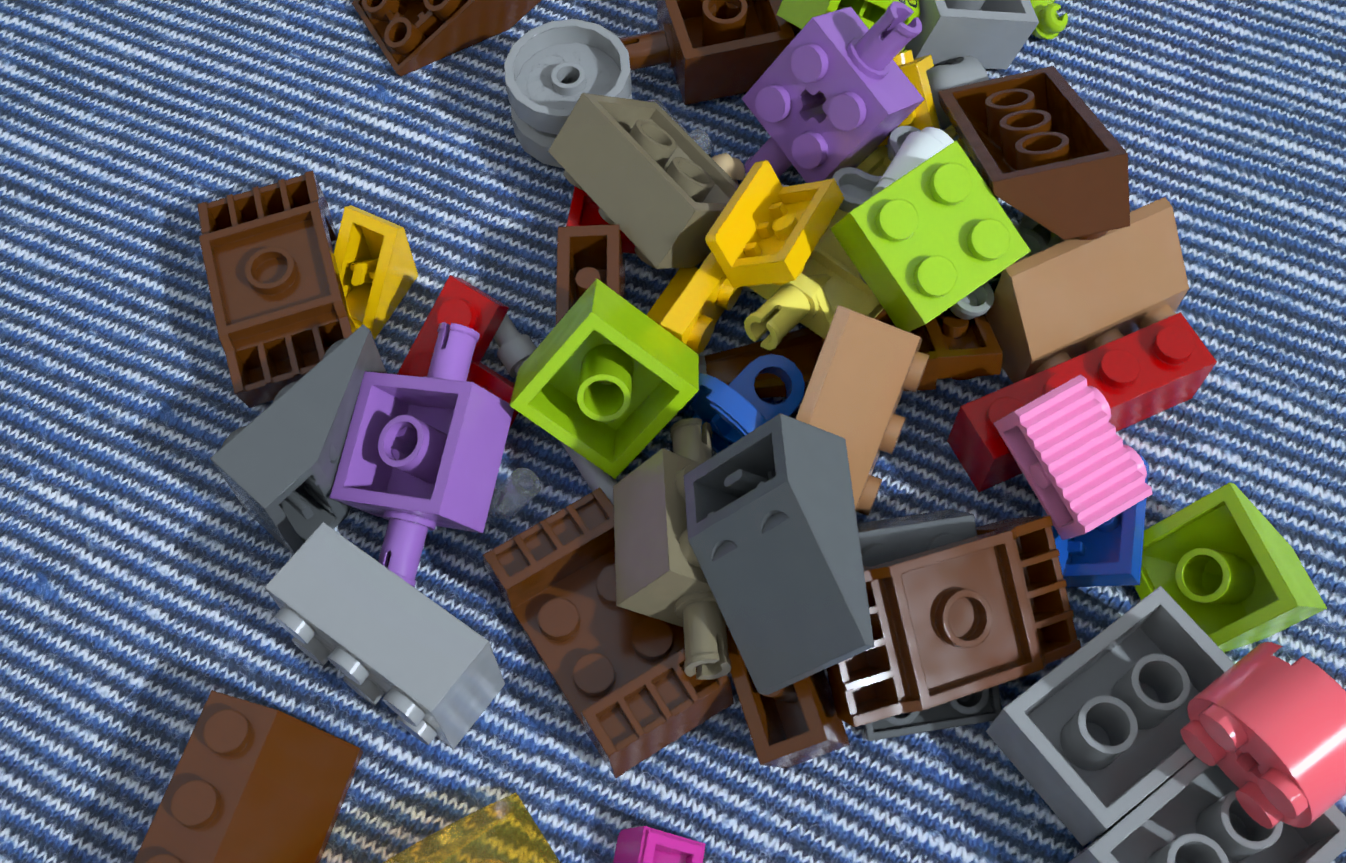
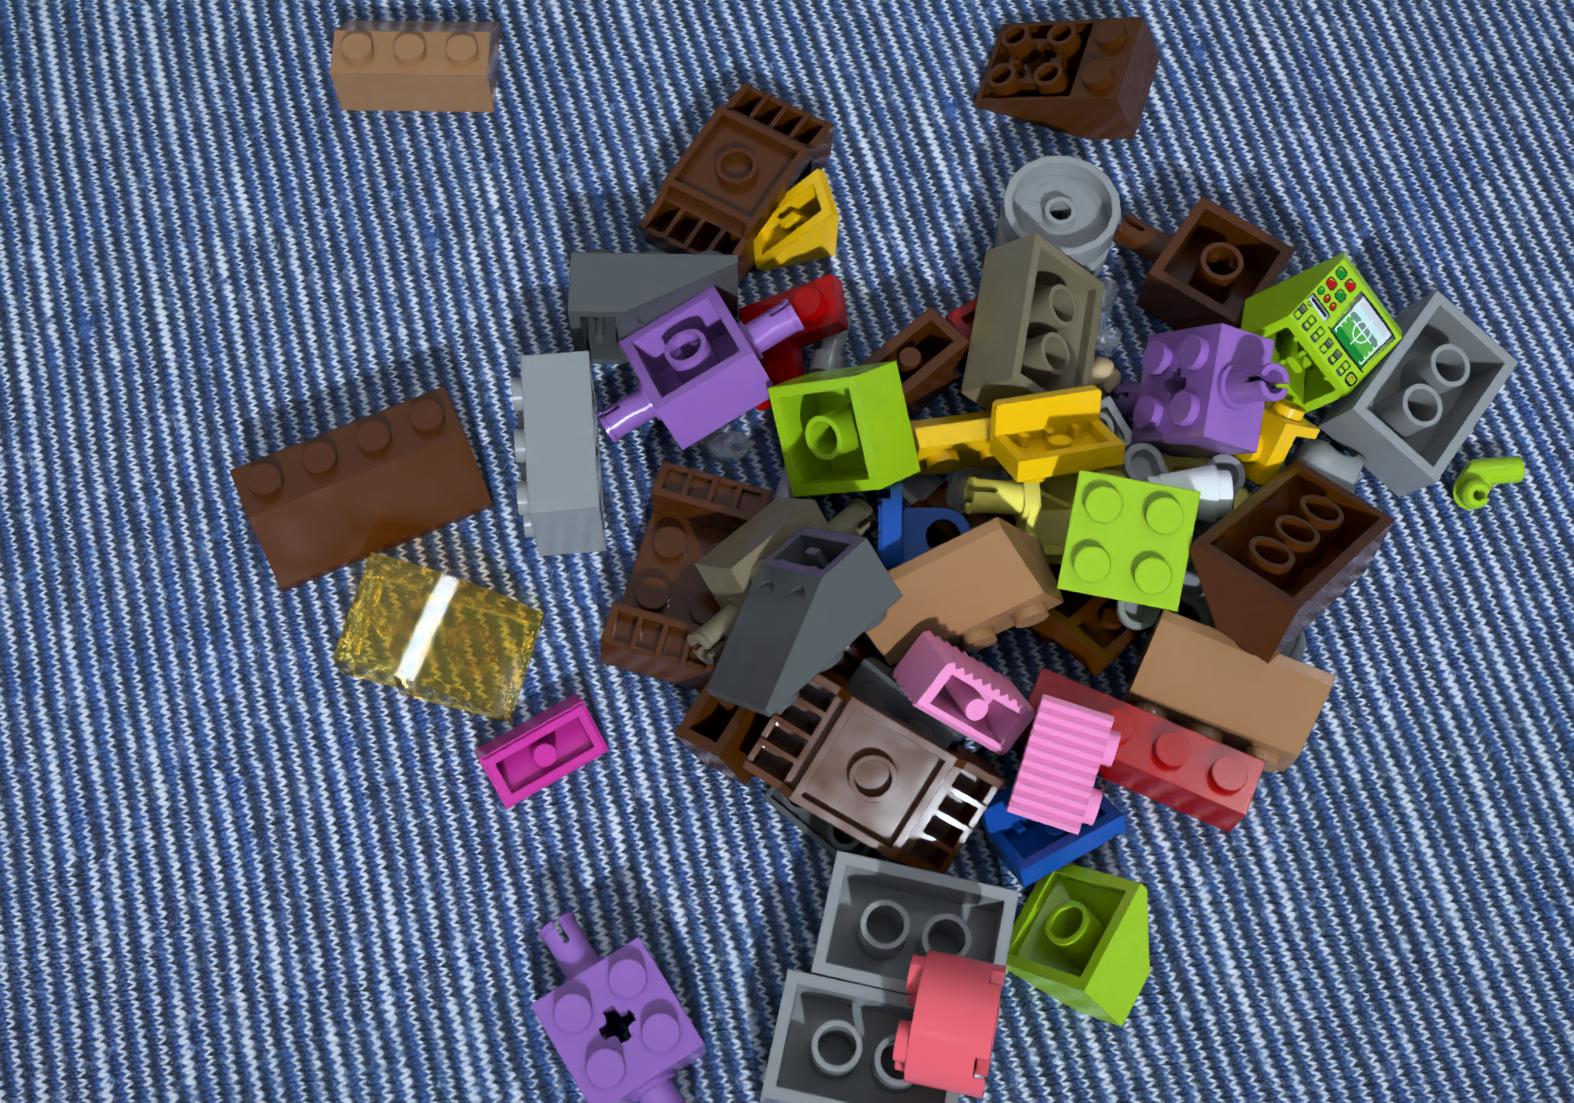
camera: 45 degrees right, 5 degrees up
none -> bright pink brick [892,630,1035,756]
none -> clear arm [944,465,1010,514]

